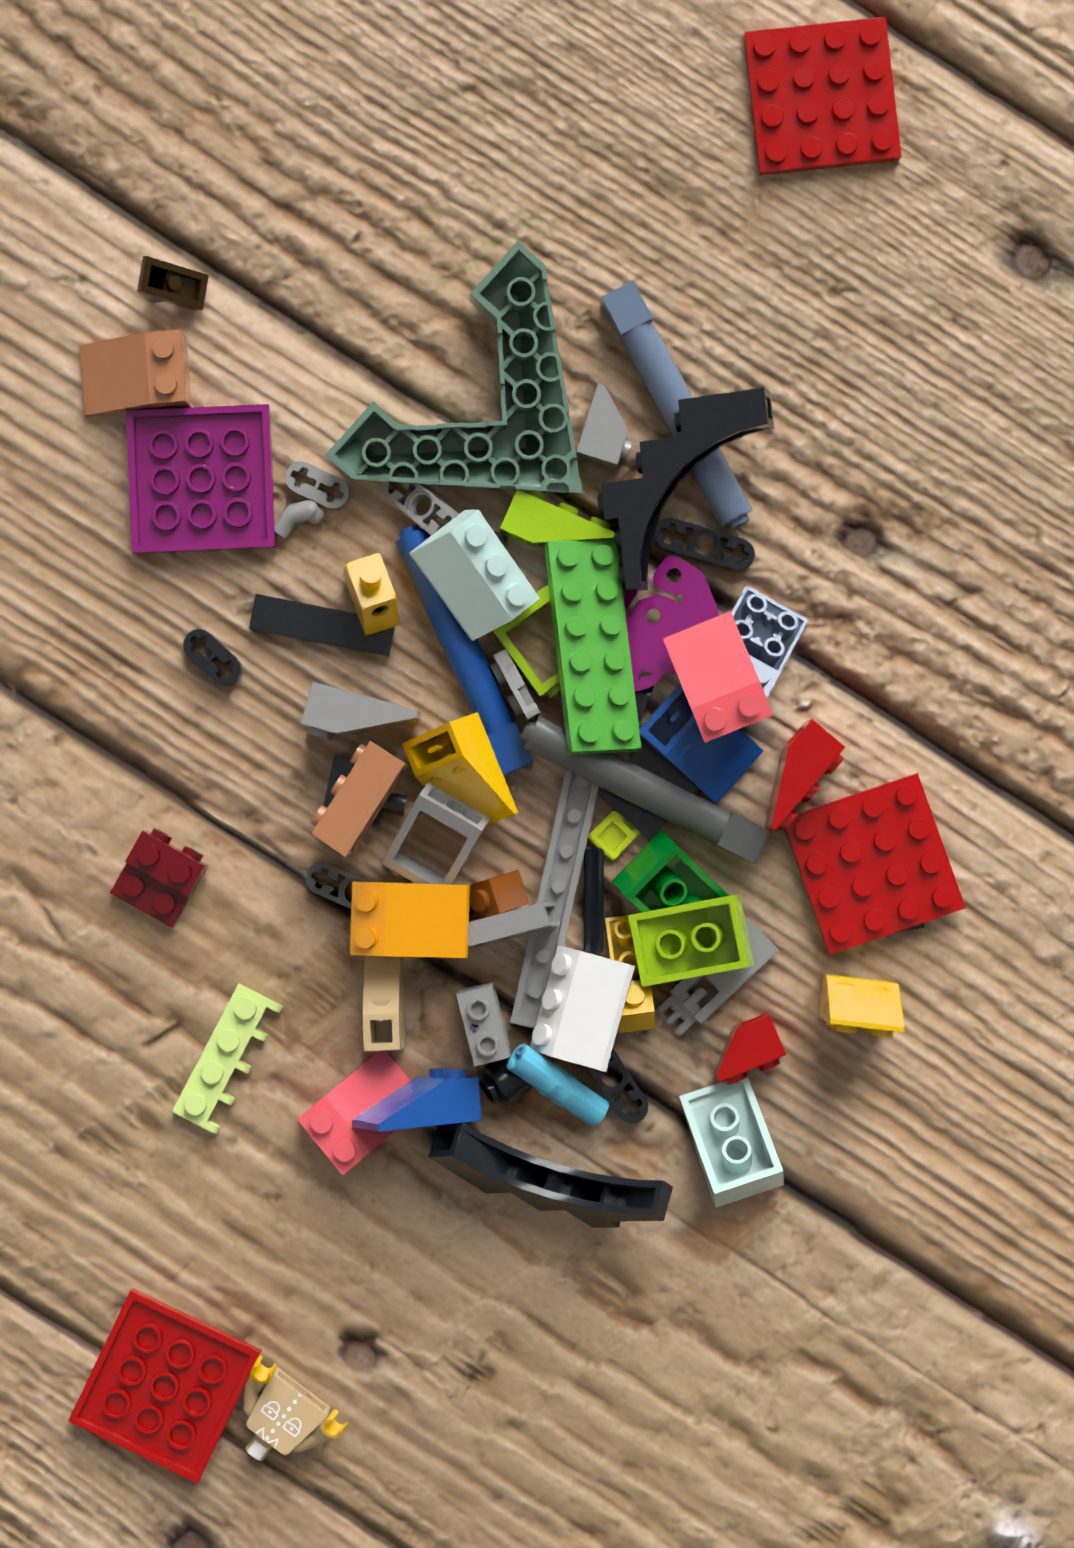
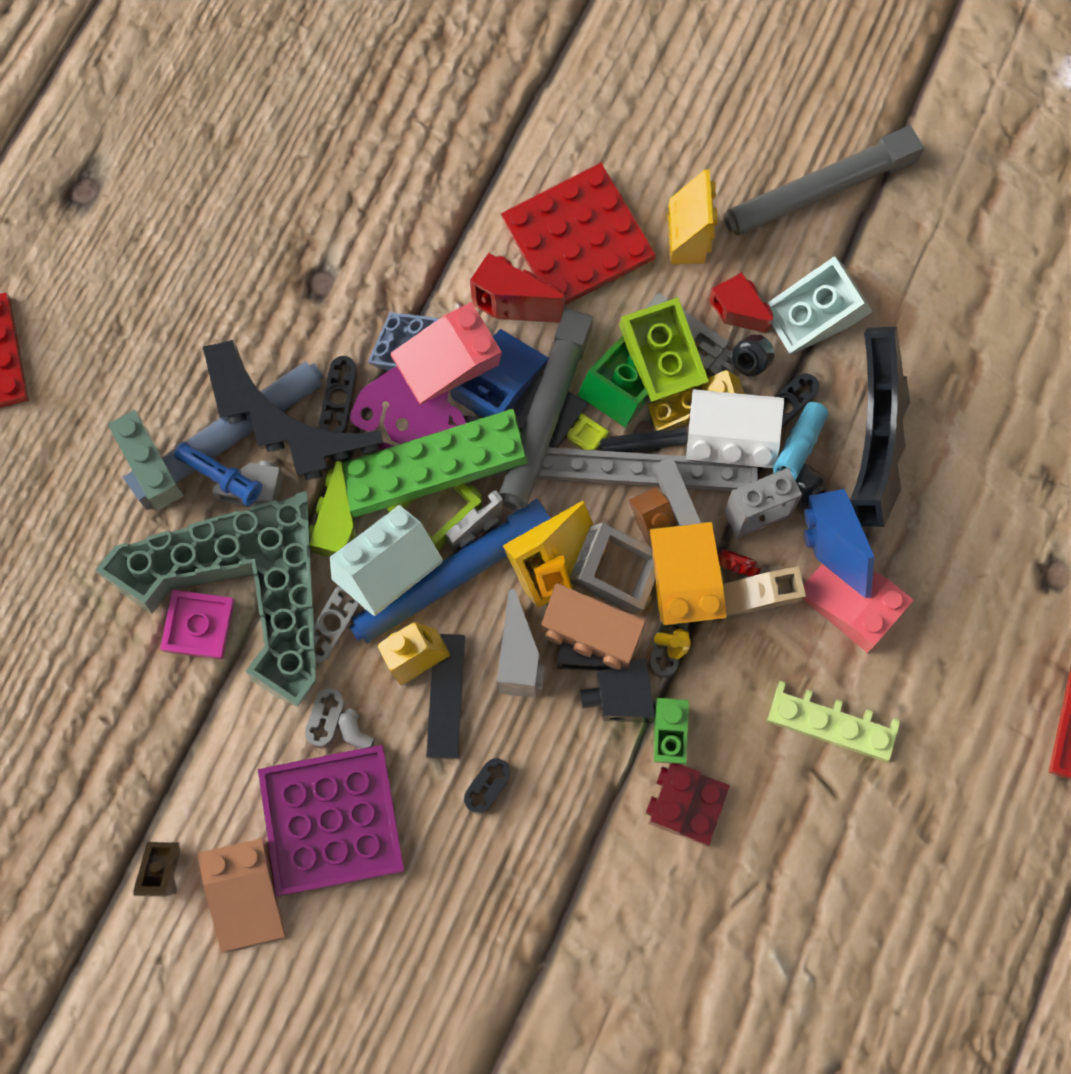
camera: 100 degrees left, 15 degrees down
none -> sand green brick [107,410,184,511]
none -> dark pink plate [160,590,235,660]
none -> blue pin [174,442,263,506]
none -> light orange slope [534,555,572,598]
none -> black torso [580,658,655,723]
none -> bright green slope [653,698,689,764]
none -> yellow plate [654,628,691,660]
none -> red gear [717,550,761,576]
none -> dark grey brick [724,125,924,236]
none -> black head [732,334,775,377]

